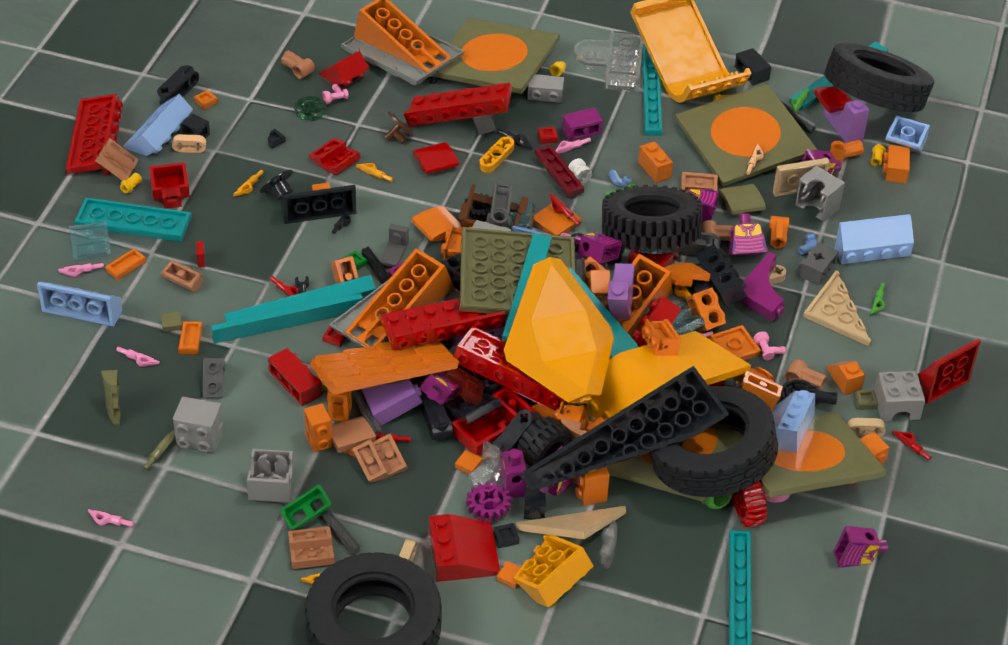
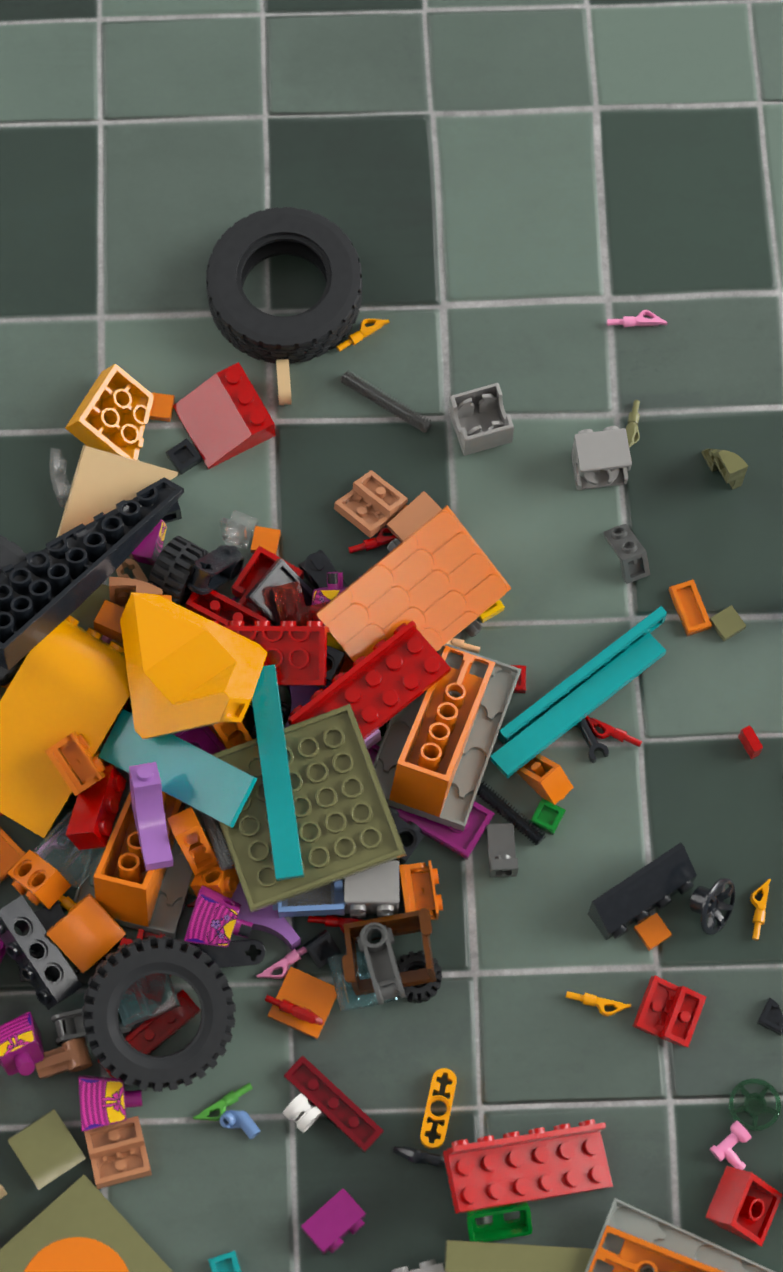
camera: 160 degrees right, 25 degrees up
bright pink hand [116,347,160,367] -> none
nougat brick [161,260,203,292] -> none
red brick [268,348,322,406] -> none
green piece [280,485,332,530] -> none
nougat slope [288,526,335,569] -> none
orange brick [304,403,333,453] -> none
black hand [332,212,351,234] -> none
reddish brown shield [384,111,414,144] -> none
orange slope [411,206,461,242] -> none
red slope [413,142,460,174] -> none
magenta gear [466,481,511,522] -> none
magenta torso [500,449,527,498] -> none
red tile [538,127,558,144] -> none
bright pink hand [555,138,591,154] -> none
orange piece [638,141,673,183] -> none
light nougat hand [746,143,764,175] -> none

